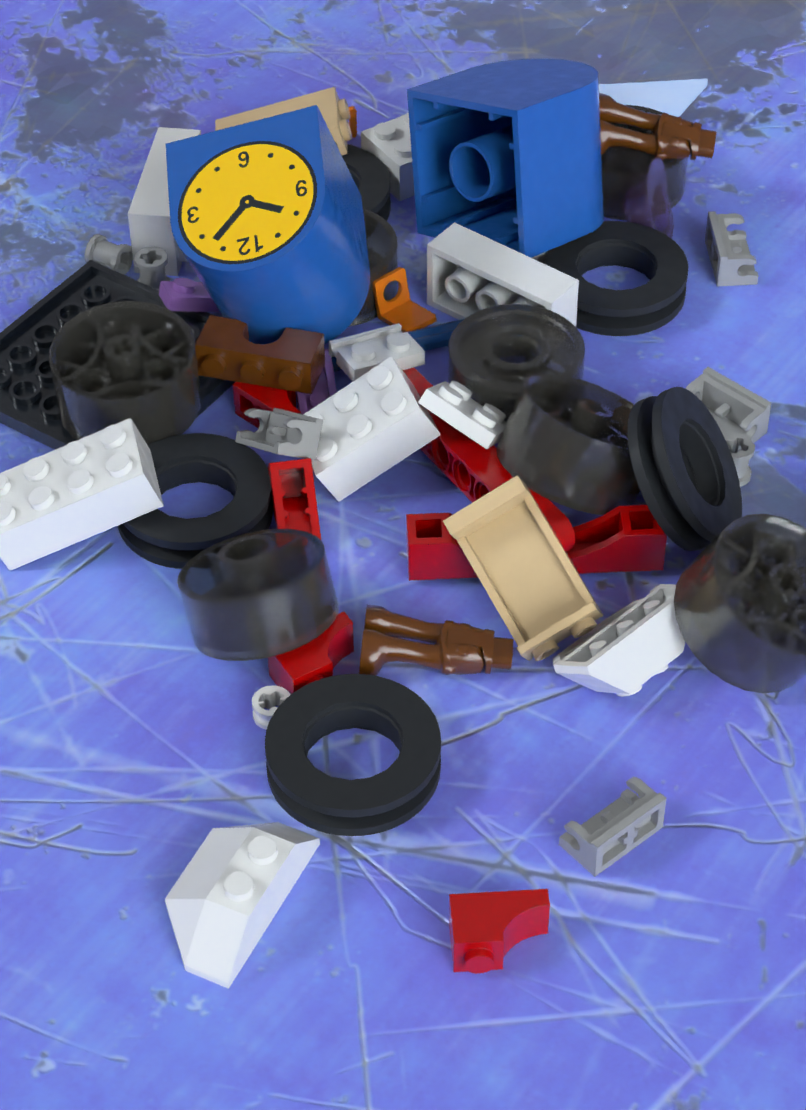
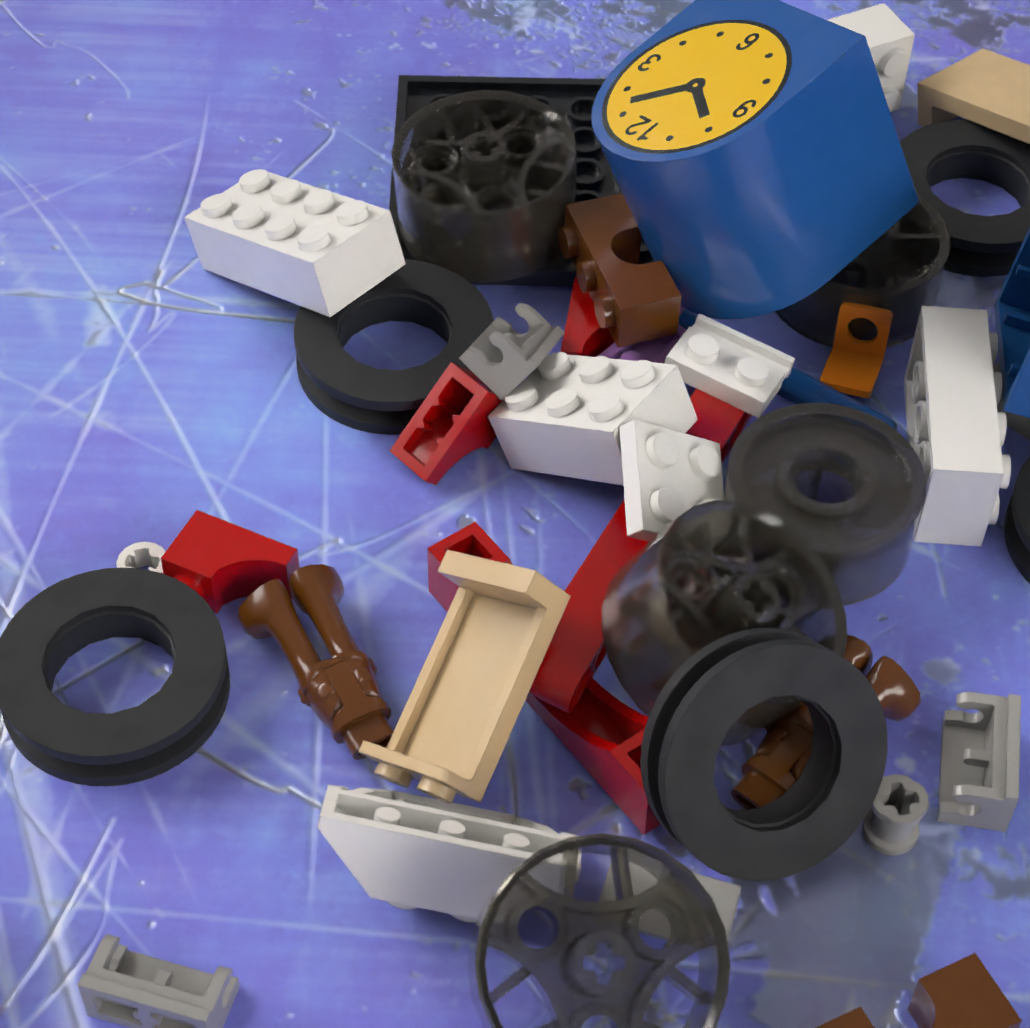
camera: 55 degrees right, 5 degrees up
clear smoke piece [177,529,339,661] -> none

